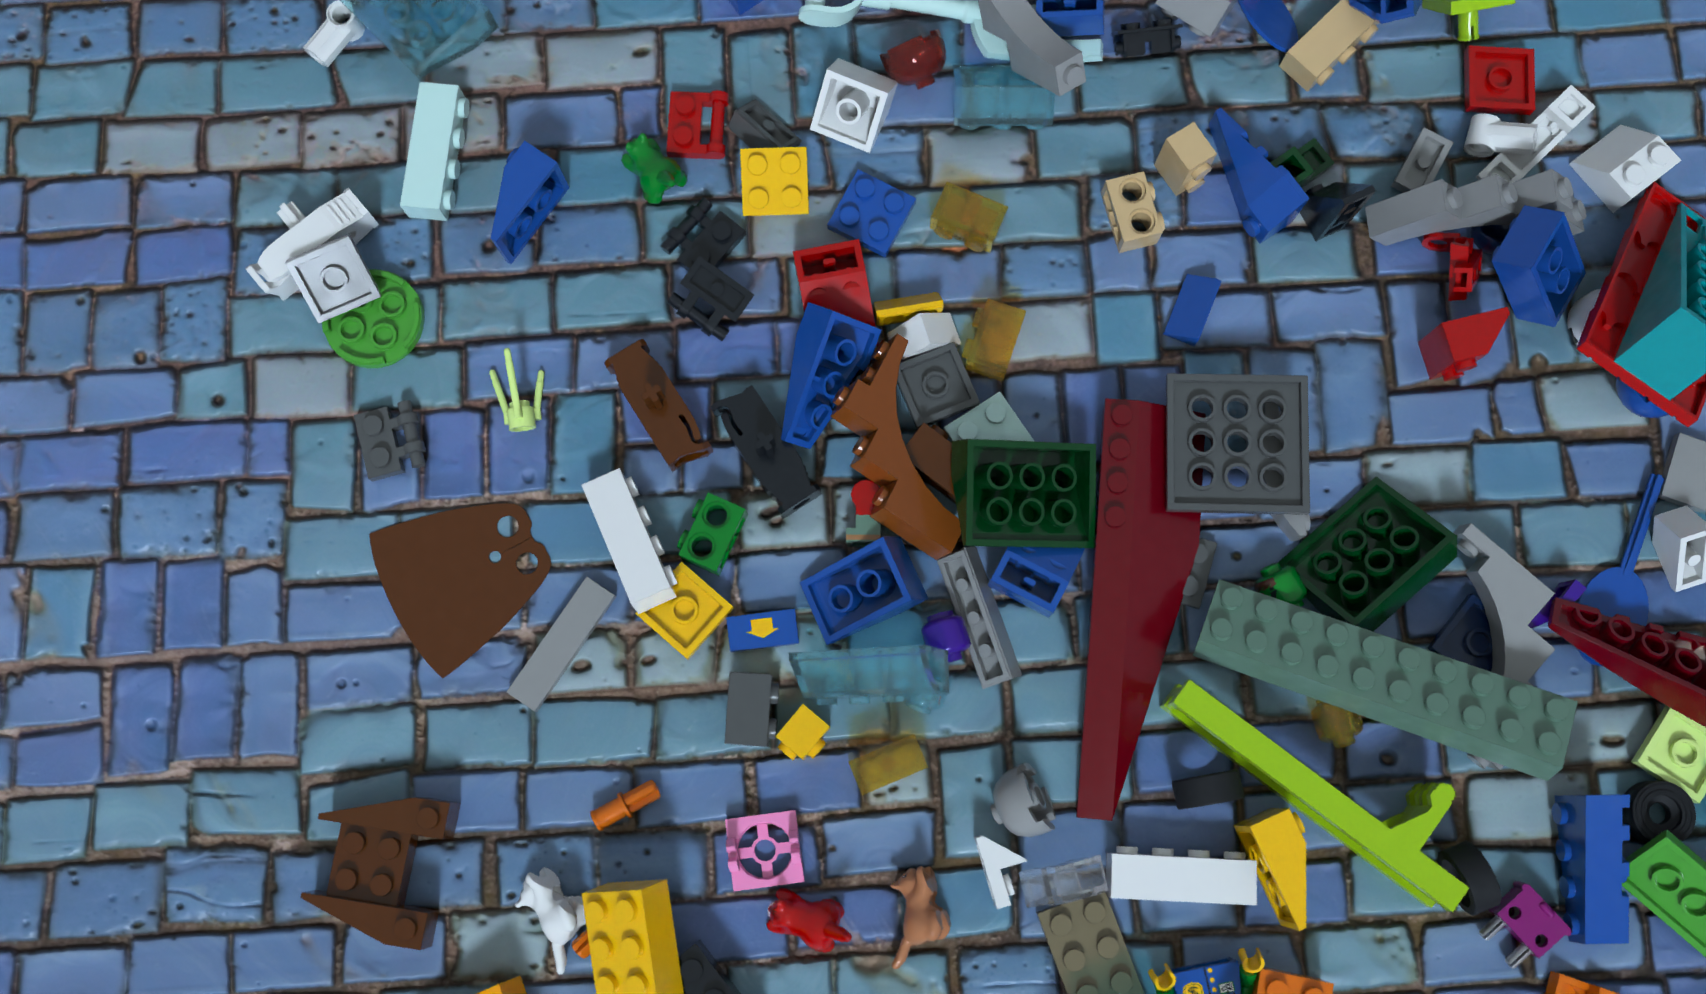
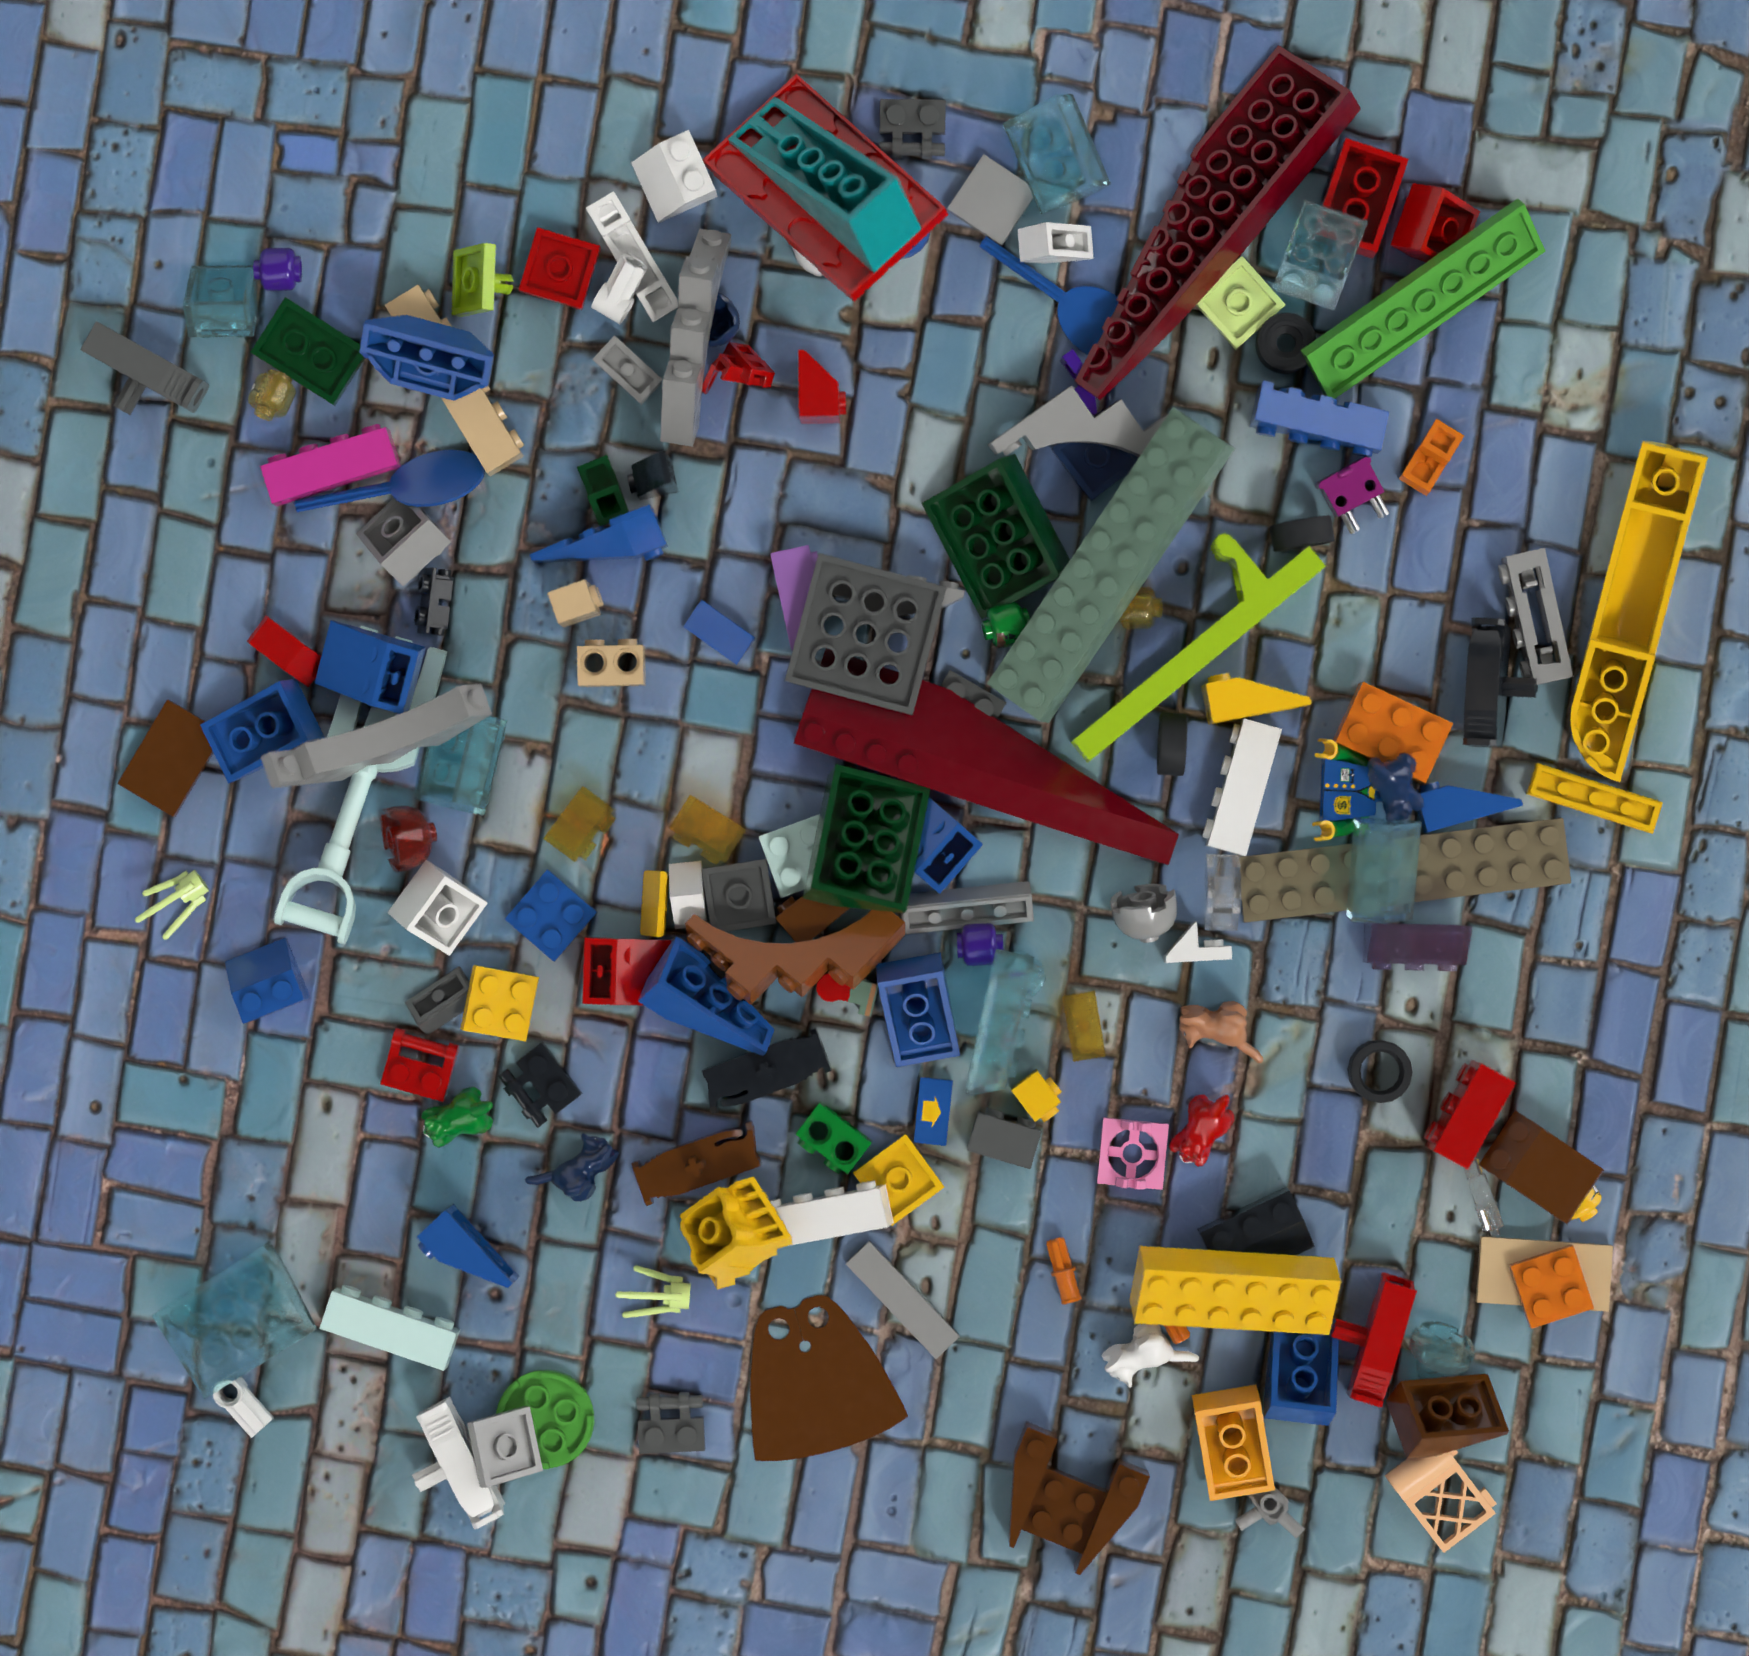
camera: 75 degrees left, 10 degrees up
black plate [667,256,754,341] -> none
blue brick [1491,205,1586,327] -> none
none -> dark blue animal [525,1133,619,1202]
none -> yellow slope [680,1176,792,1290]
none -> medium lavender slope [770,545,818,651]

